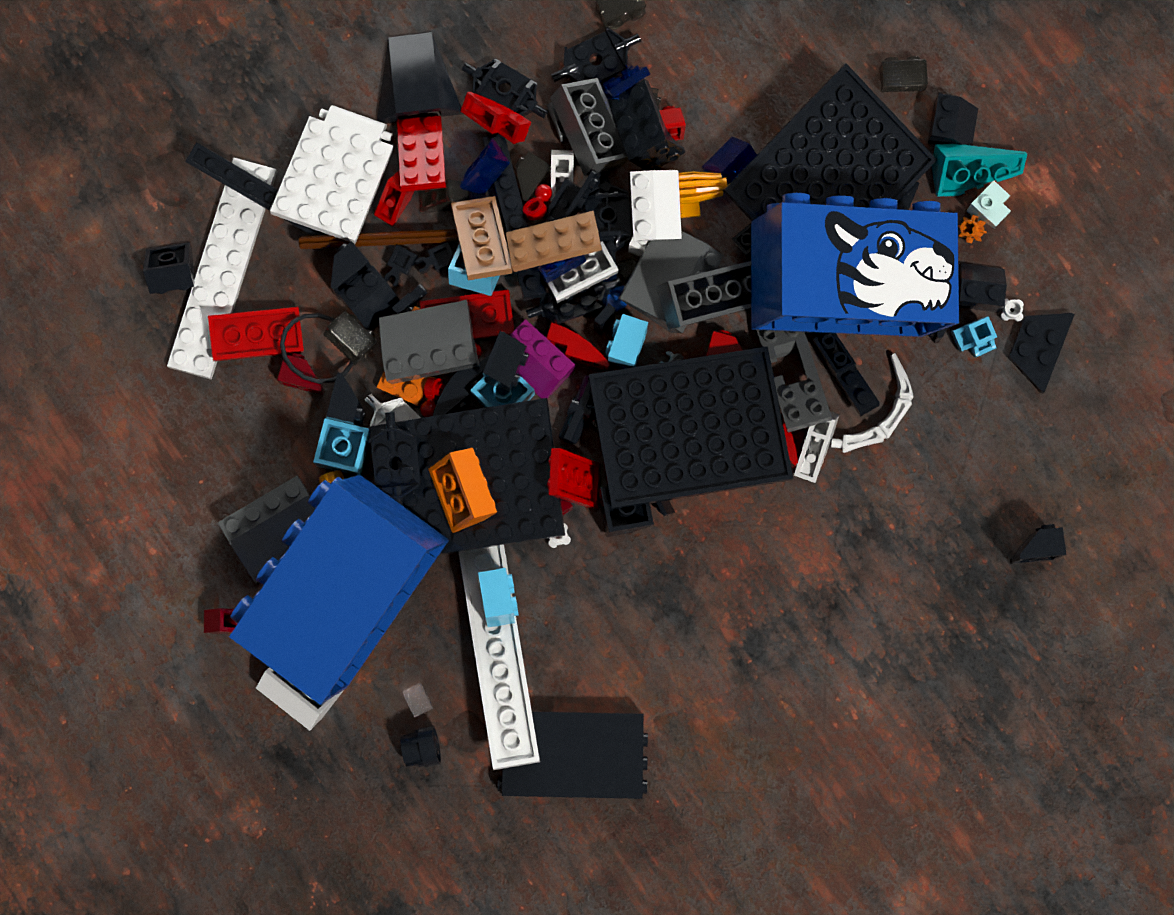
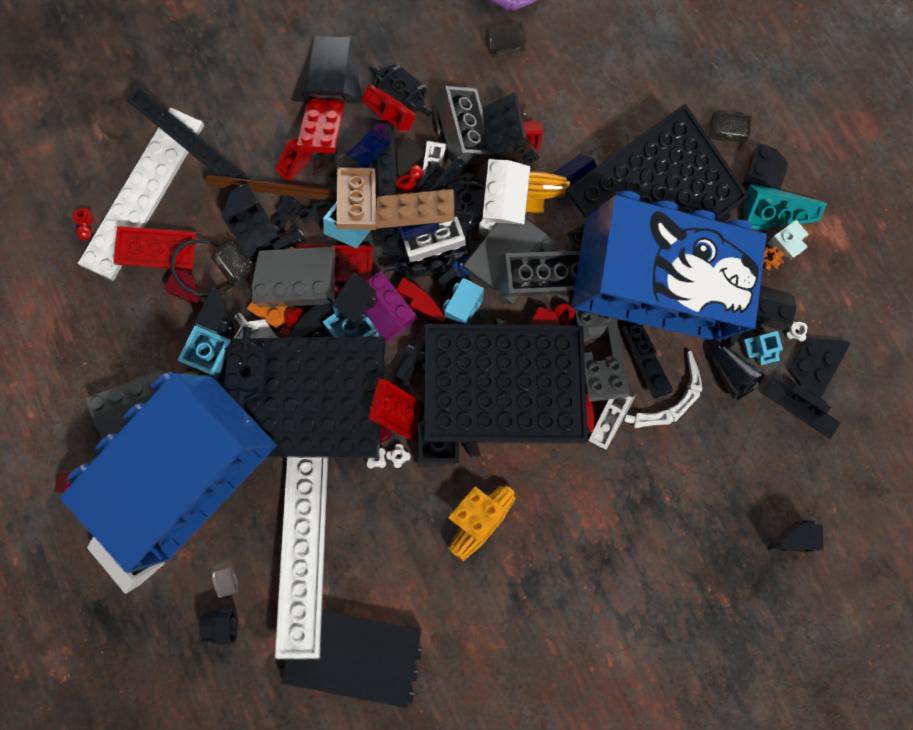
camera: 10 degrees right, 5 degrees down
black slope [143,242,195,294] -> none
white plate [270,105,393,244] -> none
orange slope [429,448,497,533] -> none
medium azure brick [478,568,519,628] -> none
black plate [550,27,641,83] -> none
clear blue plate [602,65,650,98] -> none
none -> red plate [72,208,94,241]
none -> white plate [387,444,410,468]
none -> light orange plate [448,485,516,561]
none -> red plate [555,303,576,326]
none -> black cone [711,346,766,400]
none -> black bracket [762,377,841,439]

